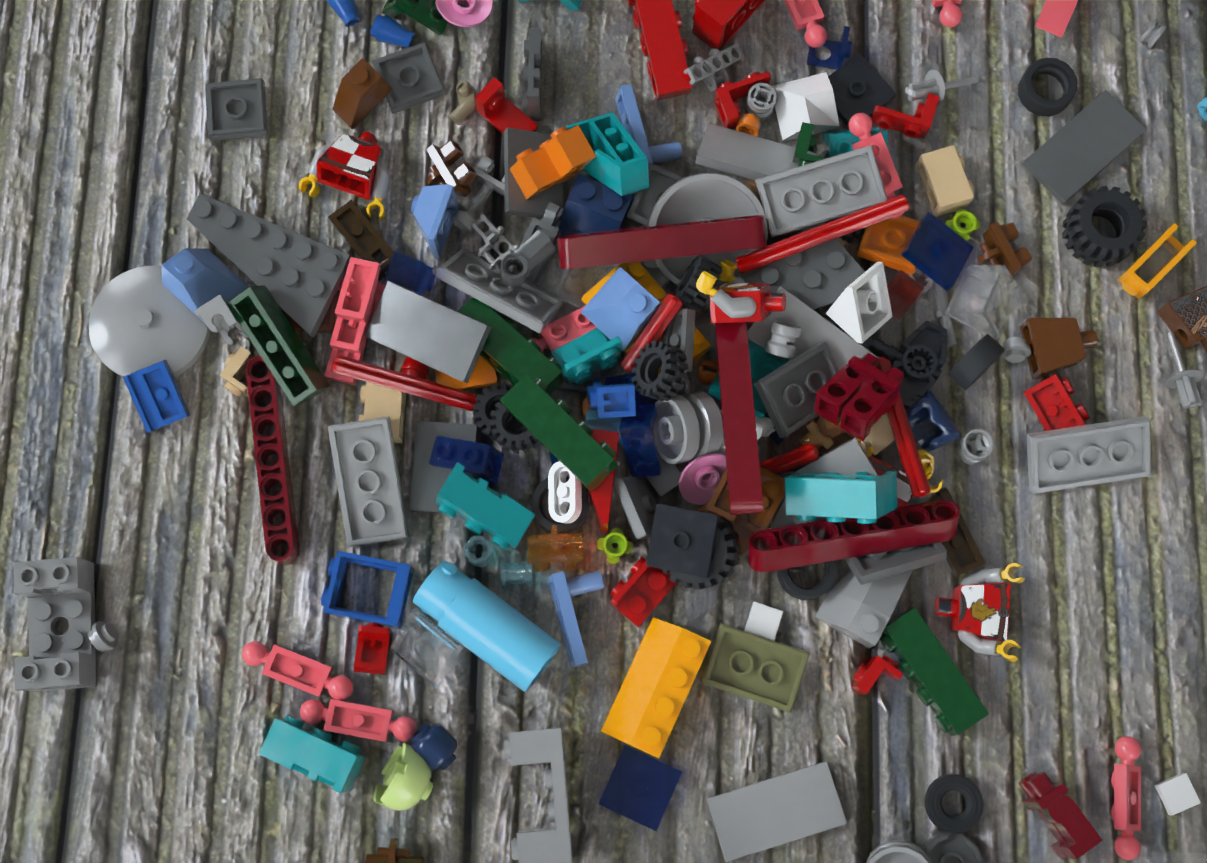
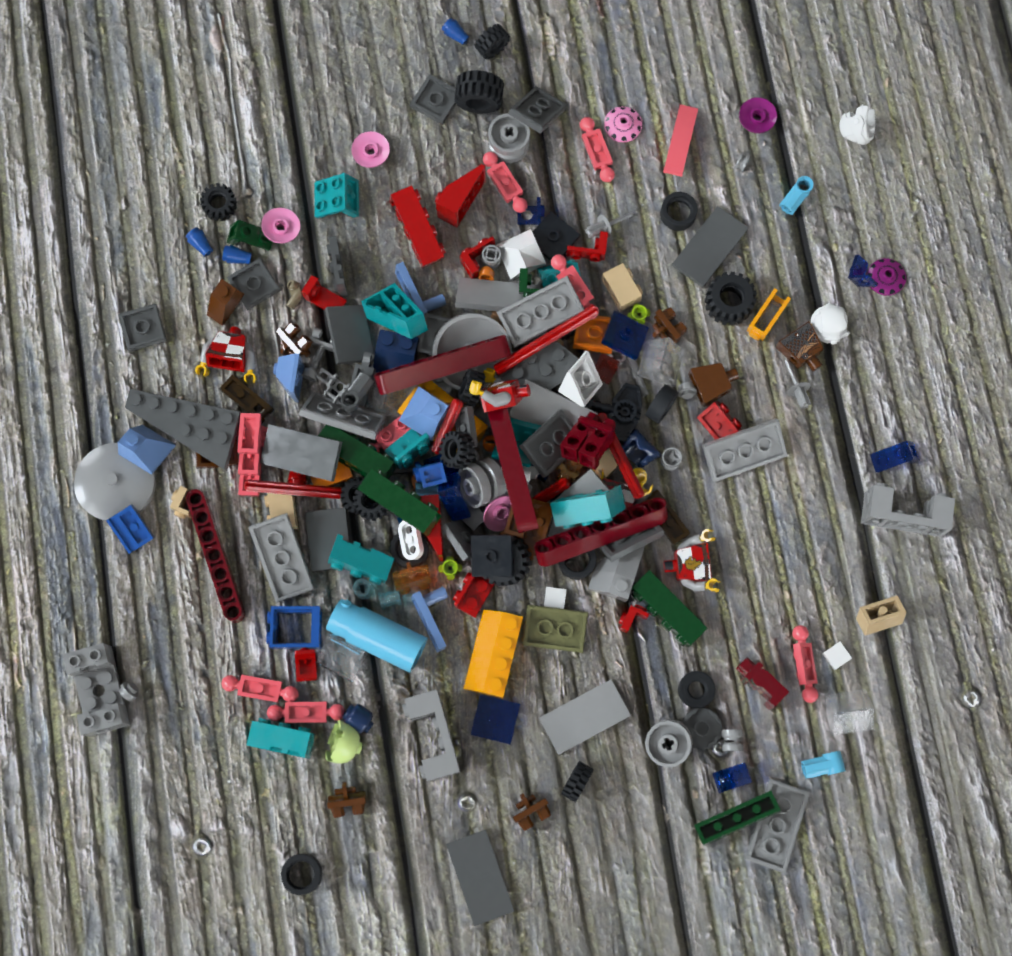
camera: 10 degrees left, 0 degrees up
light grey hinge [194,295,249,346] -> none
dark green brick [227,285,330,406] -> none
clear blue bracket [384,251,436,296] -> none
clear blue bracket [429,436,504,483] -> none
orange brick [510,125,596,199] -> none
light grey piece [684,43,745,91] -> none
light grey wheel [765,321,802,358] -> none

